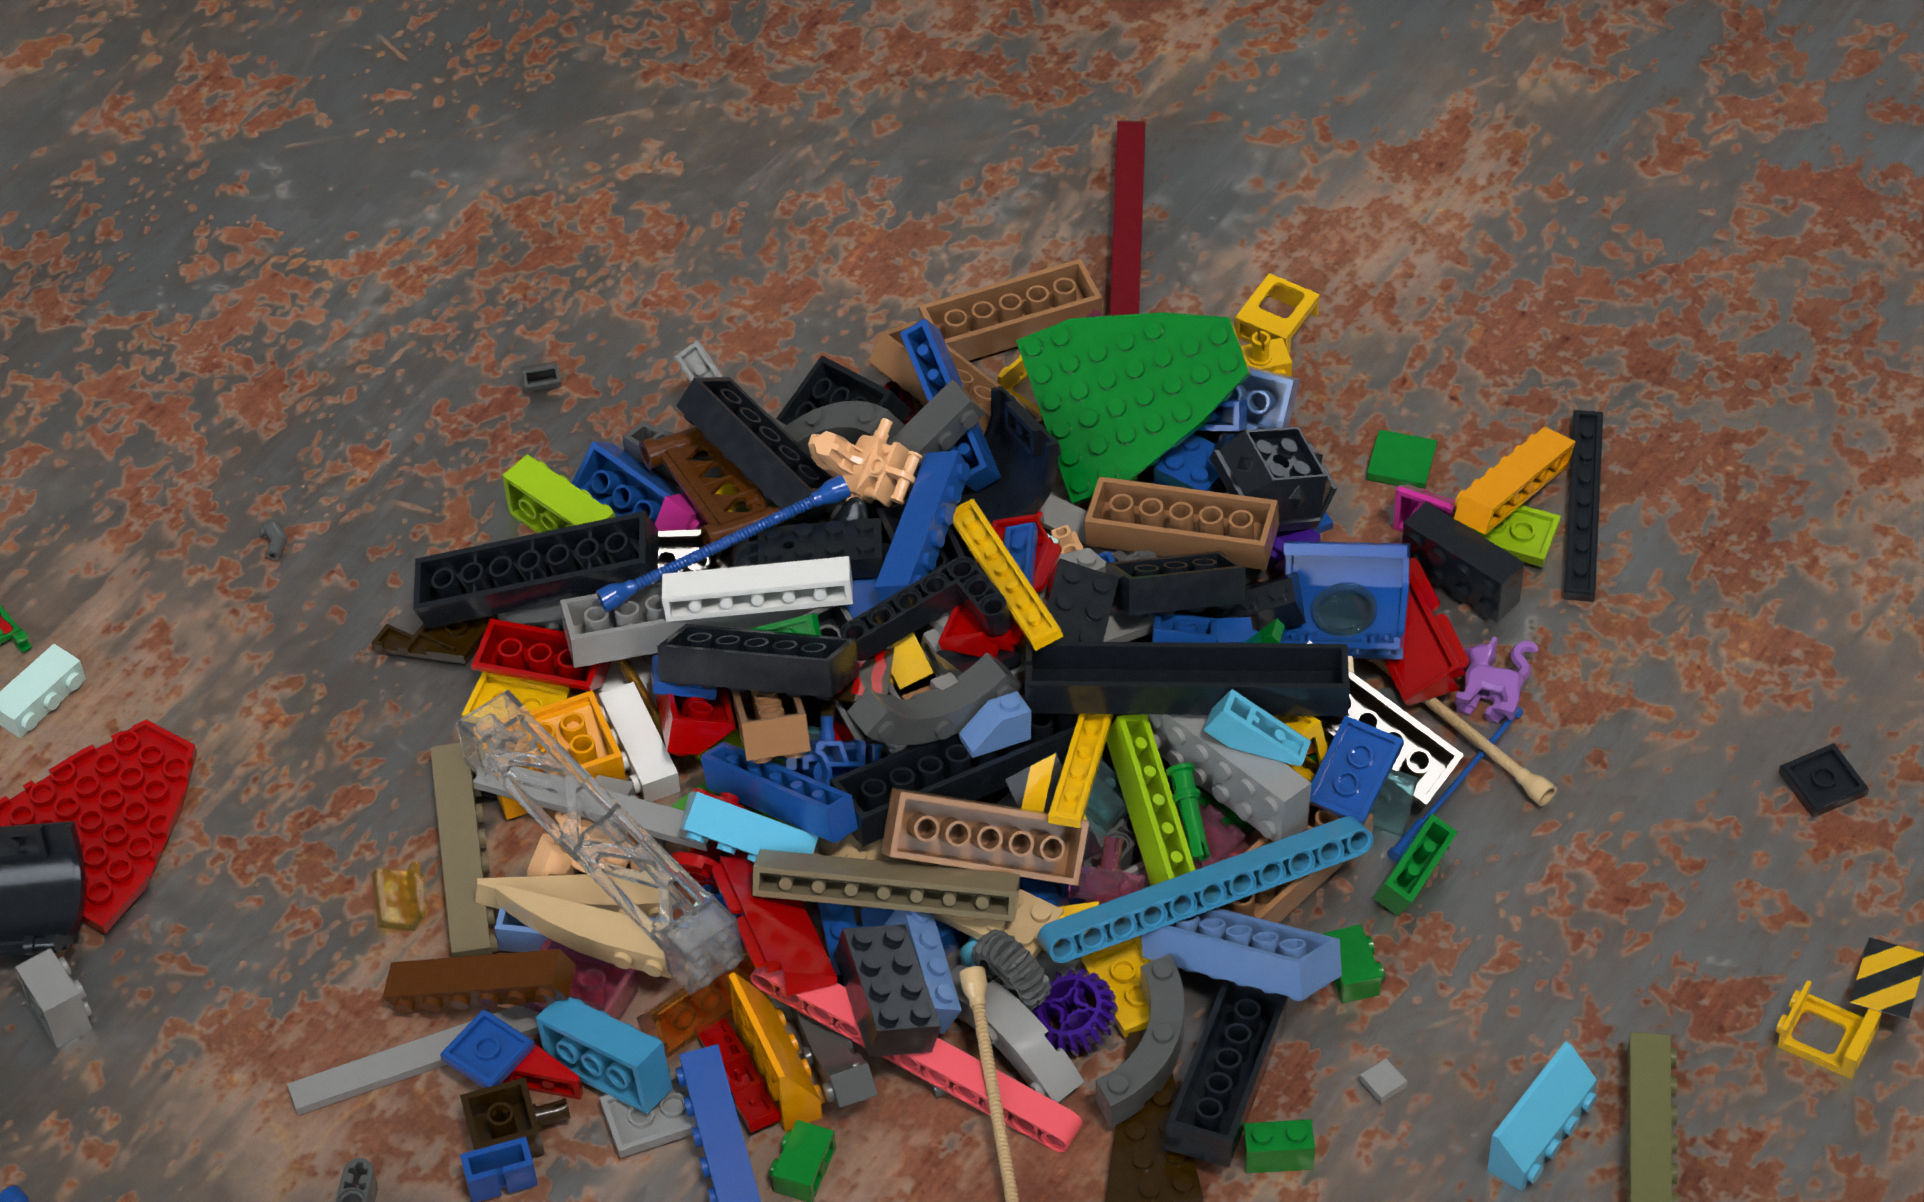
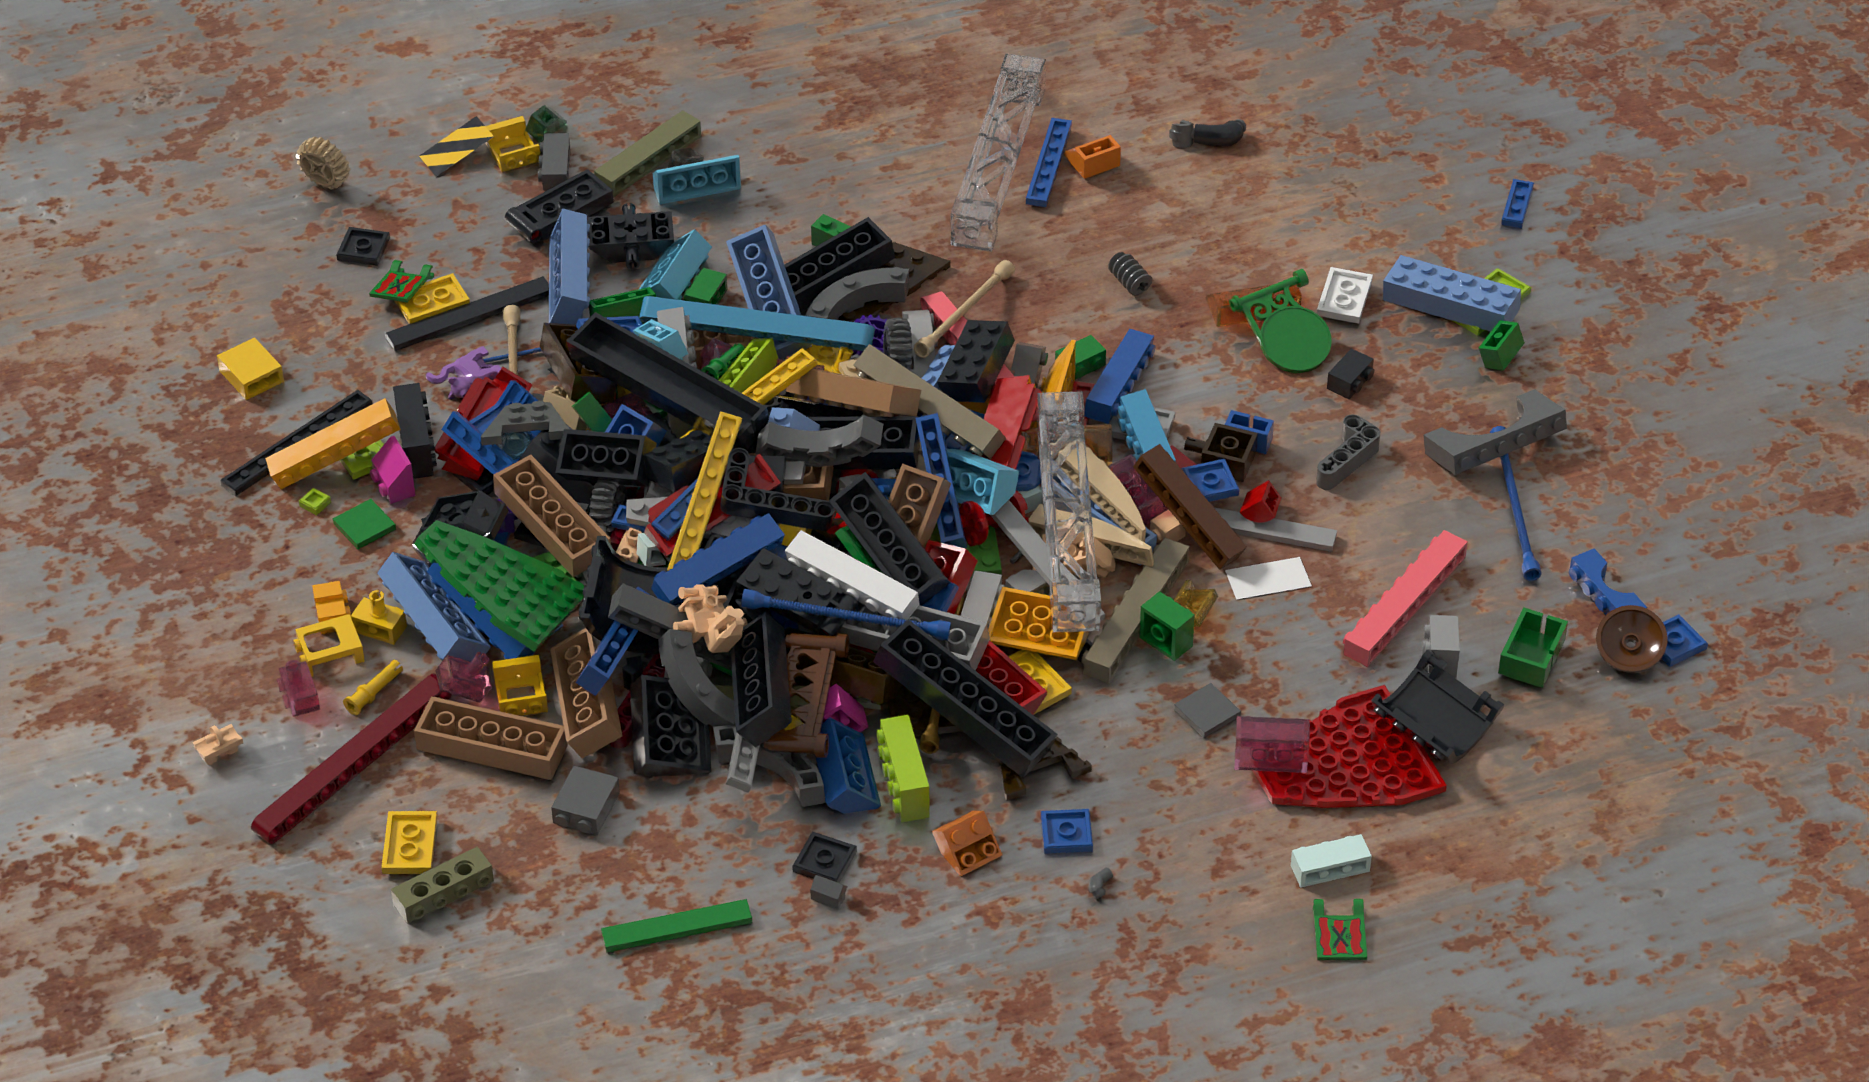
camera: 145 degrees left, 5 degrees down
none -> light nougat hips [193,724,243,765]
none -> yellow brick [217,337,284,400]
none -> clear pink brick [276,660,320,717]
none -> lime tile [299,488,331,516]
none -> light orange brick [312,581,351,634]
none -> yellow pin [343,660,403,715]
none -> green flag [369,260,434,303]
none -> yellow plate [381,811,438,874]
none -> black tile [385,276,549,351]
none -> olive brick [391,846,494,924]
none -> yellow plate [395,273,470,324]
none -> dark grey wing [481,401,569,445]
none -> black hinge [505,169,614,243]
none -> clear green slope [525,105,567,143]
none -> dark grey brick [538,133,570,191]
none -> medium blue brick [549,209,590,325]
none -> dark grey brick [551,766,620,835]
none -> black slope [587,203,674,270]
none -> green tile [601,899,752,953]
none -> medium azure slope [639,229,712,300]
none -> clear smoke bracket [668,148,704,168]
none -> black tile [792,831,857,883]
none -> orange slope [932,811,1002,876]
none -> blue tile [1041,809,1093,854]
none -> green brick [1139,591,1195,661]
none -> dark grey tile [1174,683,1241,738]
none -> white sticker [1225,557,1312,600]
none -> clear pink brick [1234,716,1310,773]
none -> red brick [1240,480,1282,523]
none -> coral brick [1343,530,1468,667]

